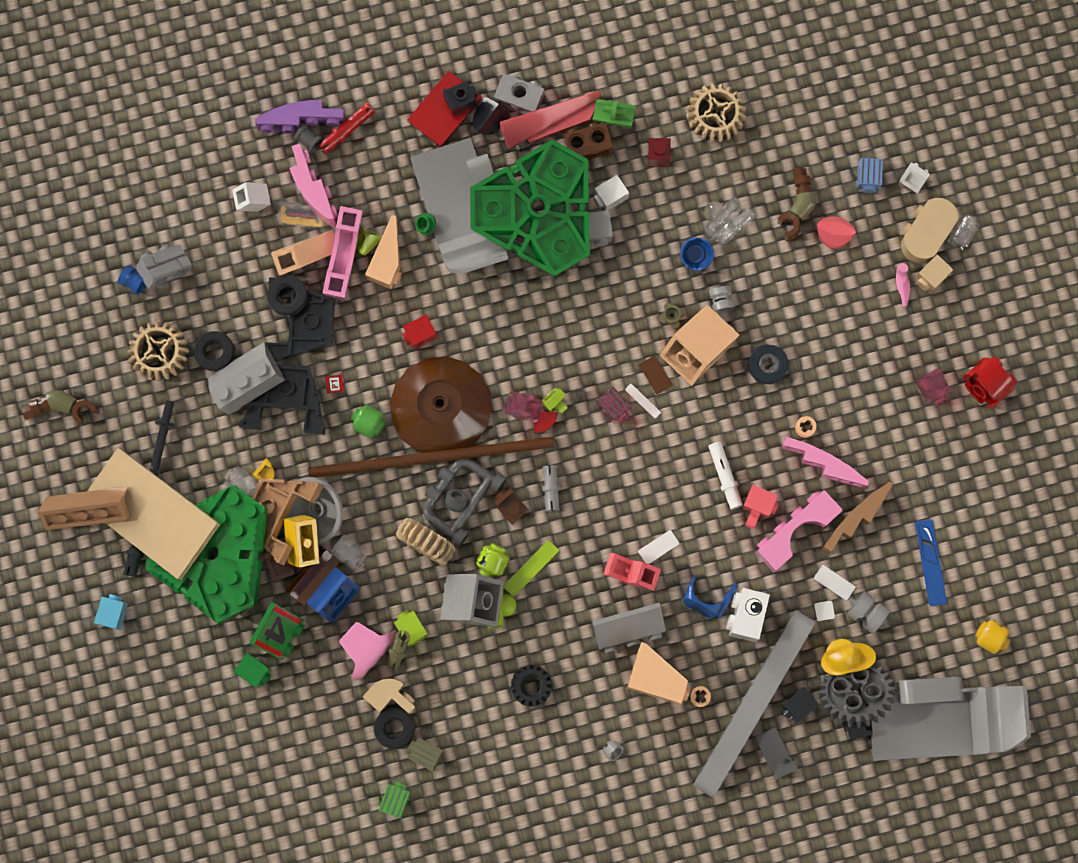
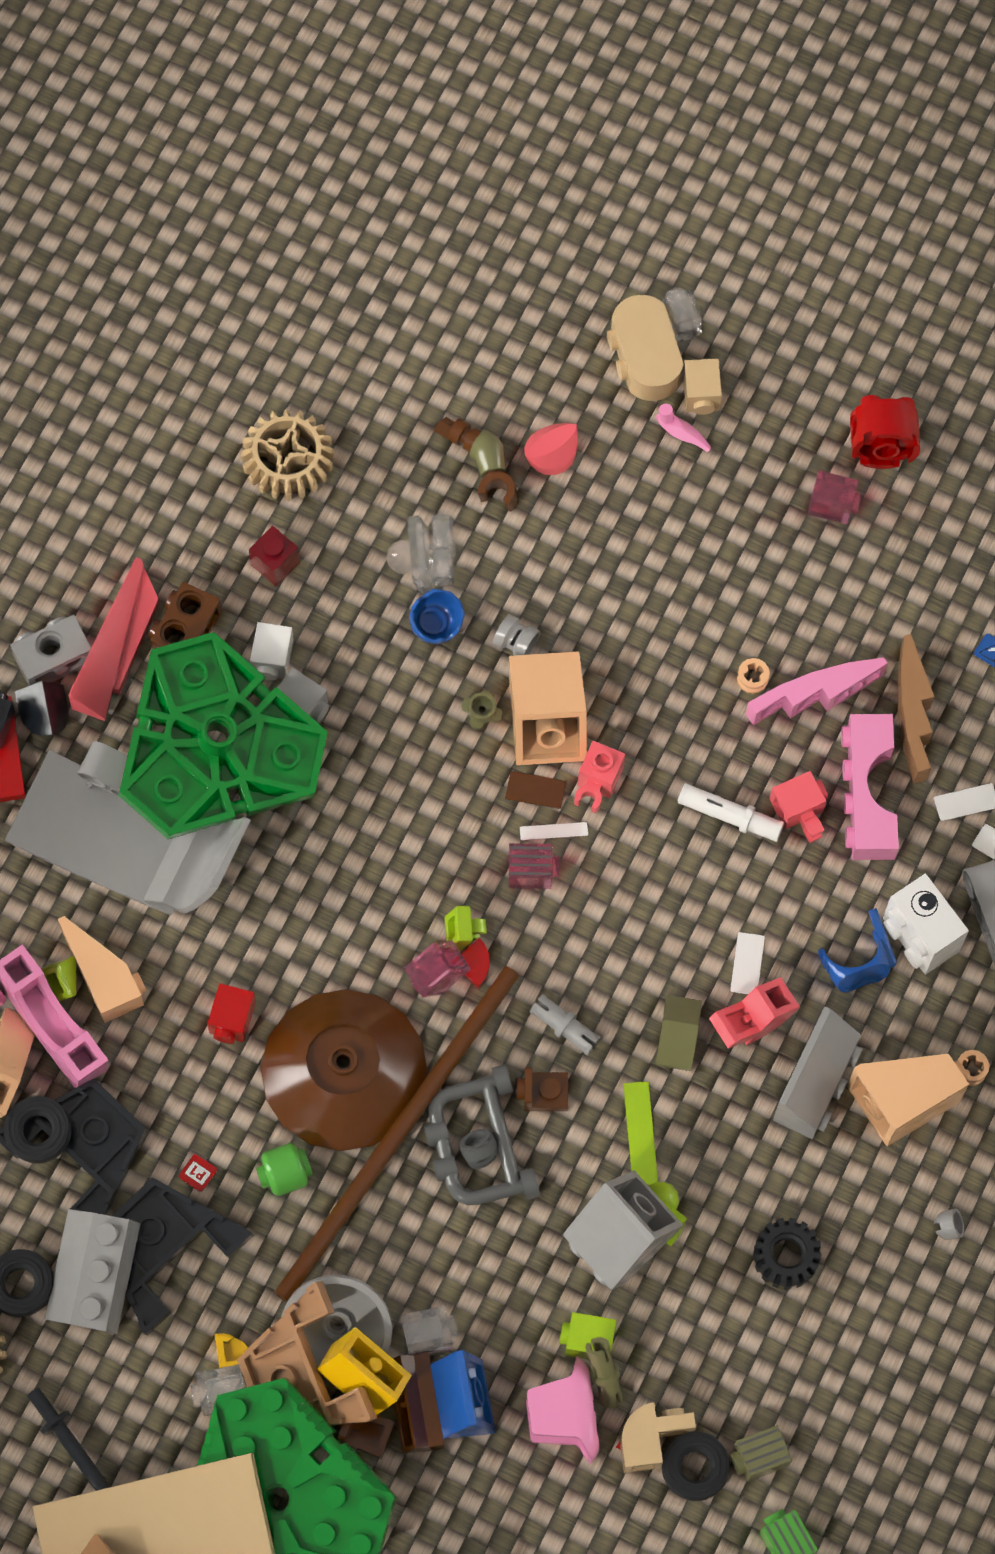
camera: 55 degrees left, 10 degrees down
green slope [249,602,305,660] -> none
tan gear [396,518,456,565] -> none
green plate [415,213,436,235] -> none
lime head [476,543,510,578] -> none
bright green hips [593,99,635,128] -> none
black bush [748,344,788,385] -> none
medium blue brick [857,158,883,193] -> none
white tile [899,162,930,193] -> none
none -> coral brick [574,741,625,813]
none -> olive slope [655,995,702,1071]

